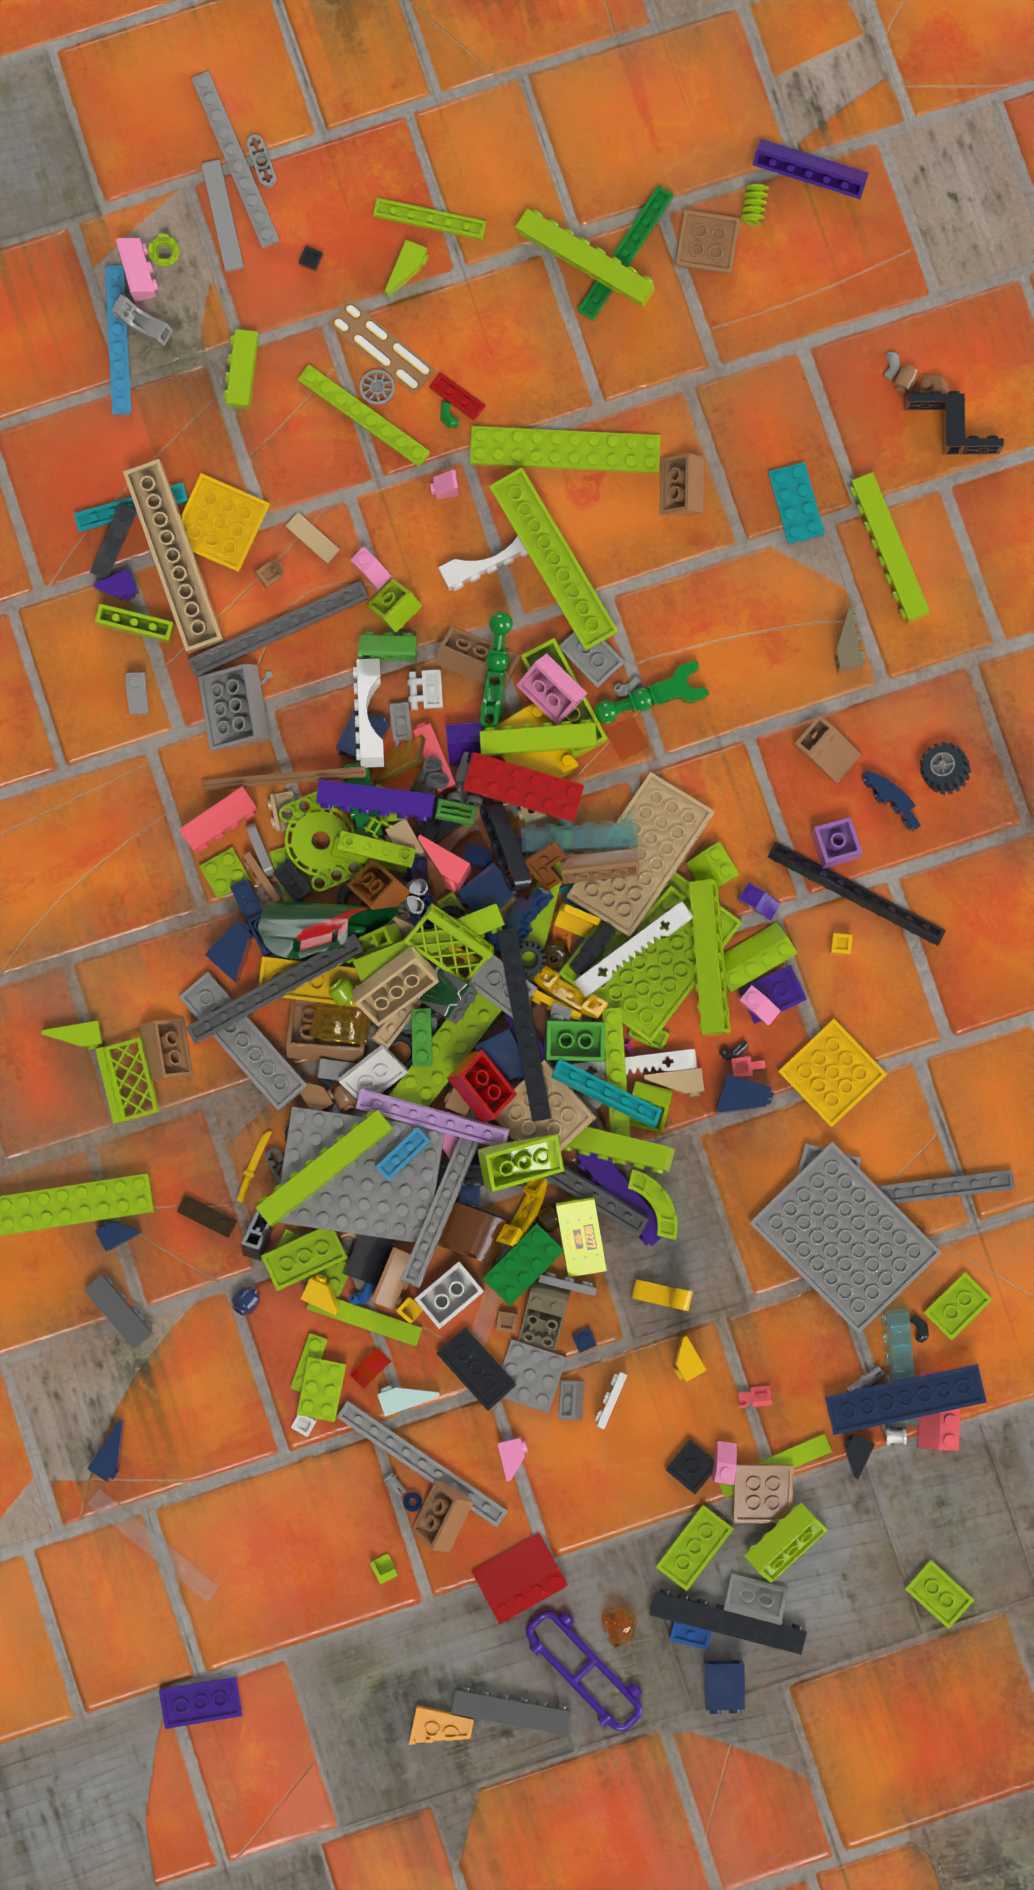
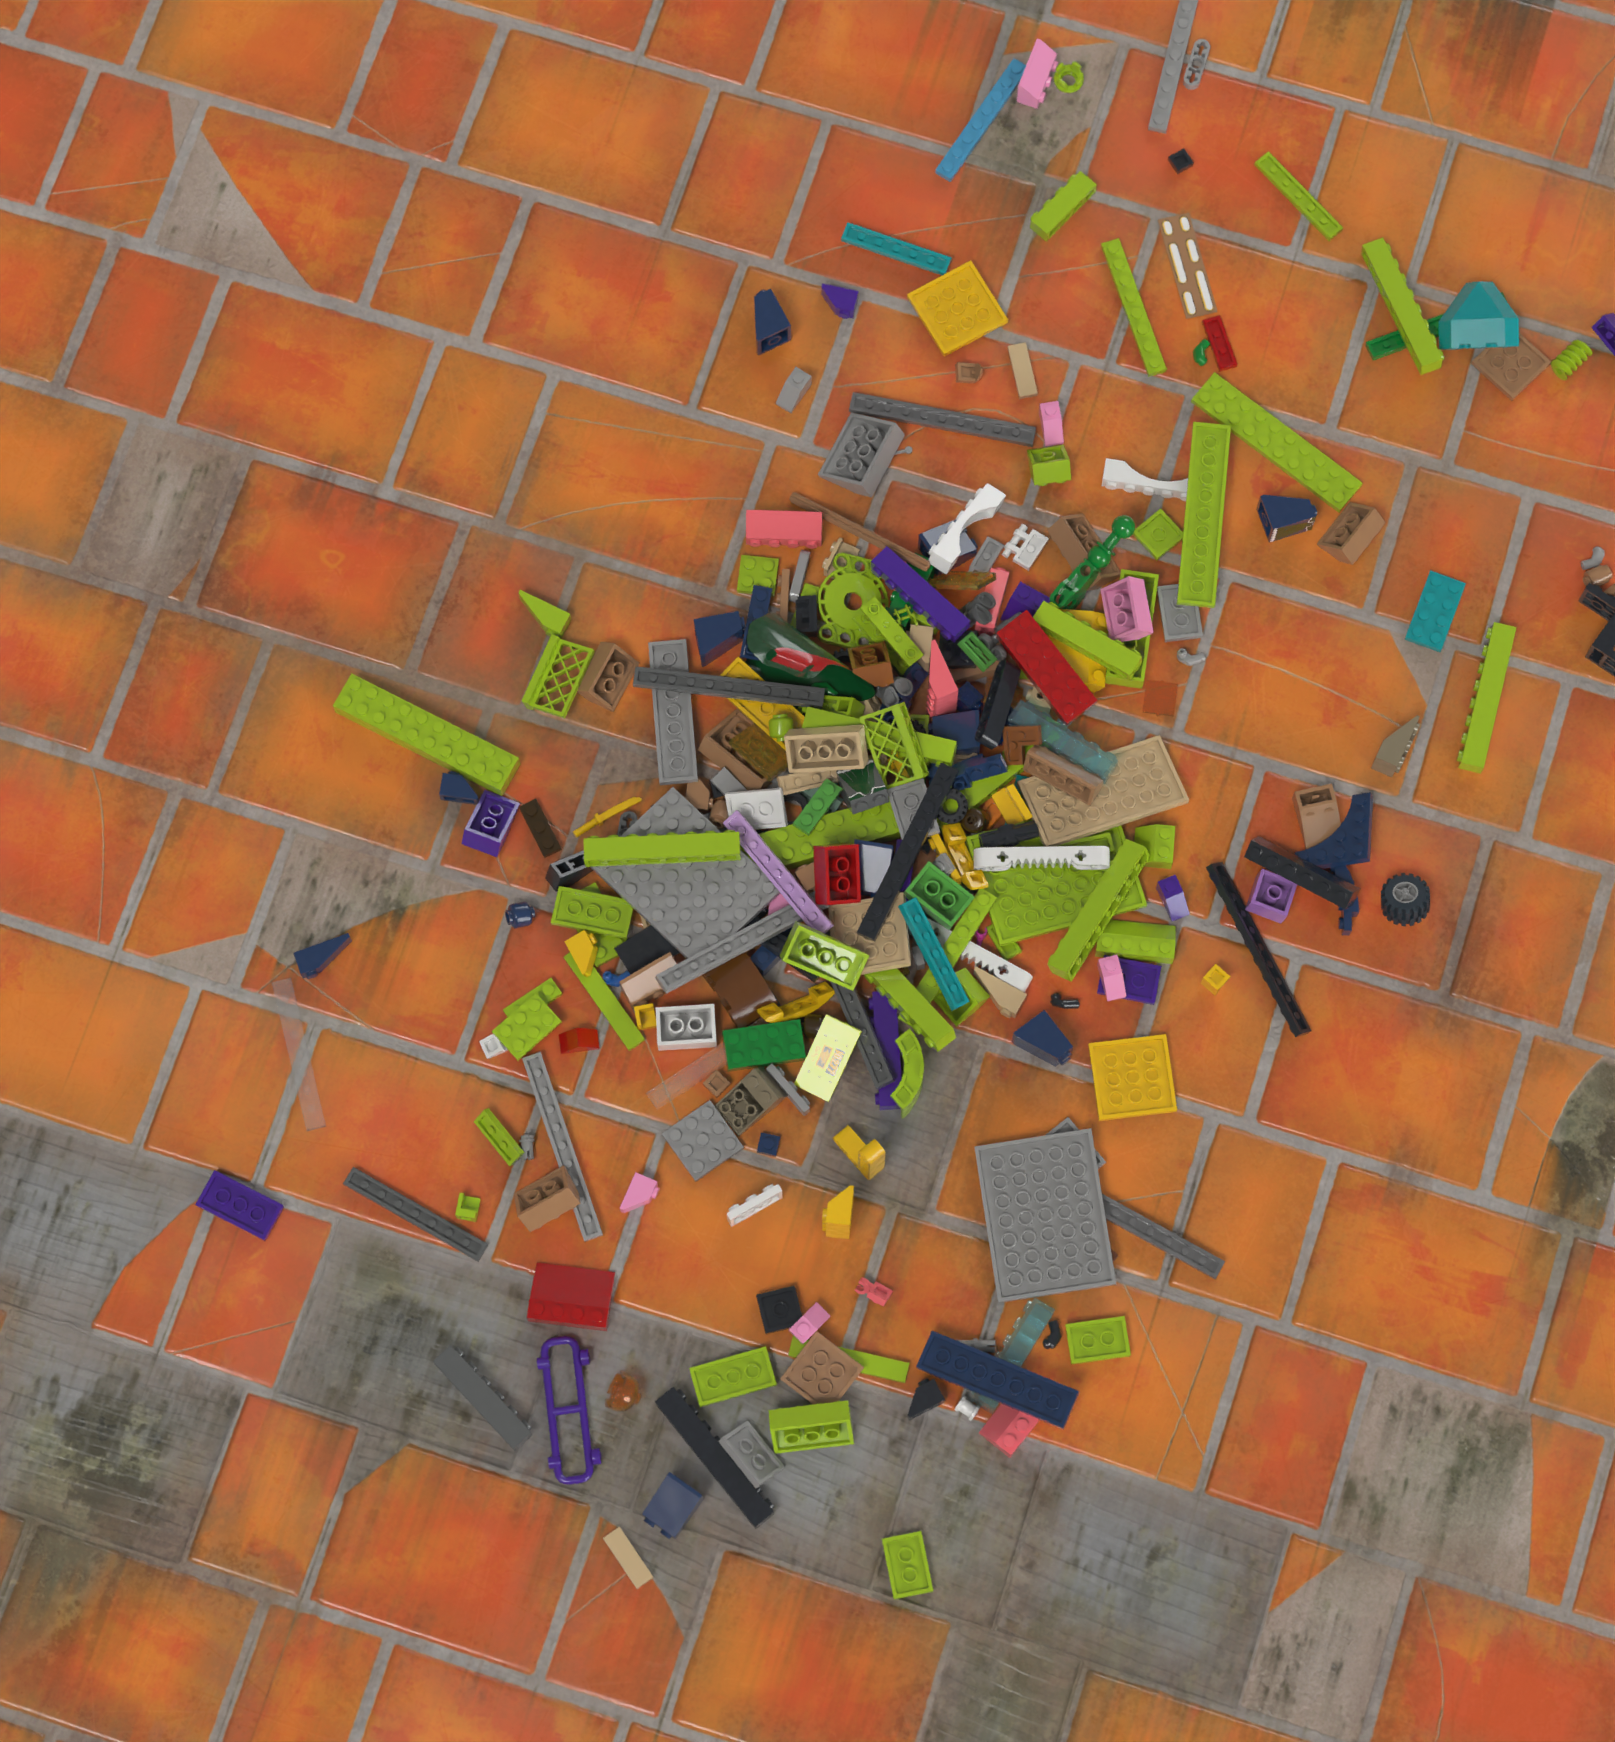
camera: 30 degrees right, 10 degrees down
dark grey brick [84,1275,153,1349] -> none
black plate [90,503,137,579] -> none
lime brick [95,604,176,644] -> none
light grey arch [112,294,173,346] -> none
tan brick [123,459,224,653] -> none
light grey tile [201,159,244,273] -> none
bright green slope [358,632,417,662] -> none
light grey wheel [360,370,395,405] -> none
dark azure plate [375,1127,431,1182] -> none
light aqua slope [377,1385,441,1417] -> none
lime slope [385,240,429,298] -> none
clear blue plate [403,1492,422,1512] -> none
light orange wing [409,1705,474,1745] -> none
bright pink slope [430,470,459,500] -> none
black tile [436,1327,517,1411] -> none
light grey slope [558,1380,585,1420] -> none
green piece [594,661,710,724] -> none
blue plate [669,1622,712,1650] -> none
coral plate [731,1056,766,1077] -> none
none -> dark grey tile [343,1167,488,1262]
none -> dark purple slope [461,790,520,857]
none -> lime plate [473,1108,525,1166]
none -> tan tile [603,1527,654,1589]
none -> dark blue slope [754,289,791,356]
none -> lime plate [1133,508,1183,561]
none -> black brick [1244,836,1361,910]
none -> dark blue slope [1256,495,1317,543]
none -> dark blue plate [1295,792,1373,869]
none -> teal panel [1439,281,1519,350]

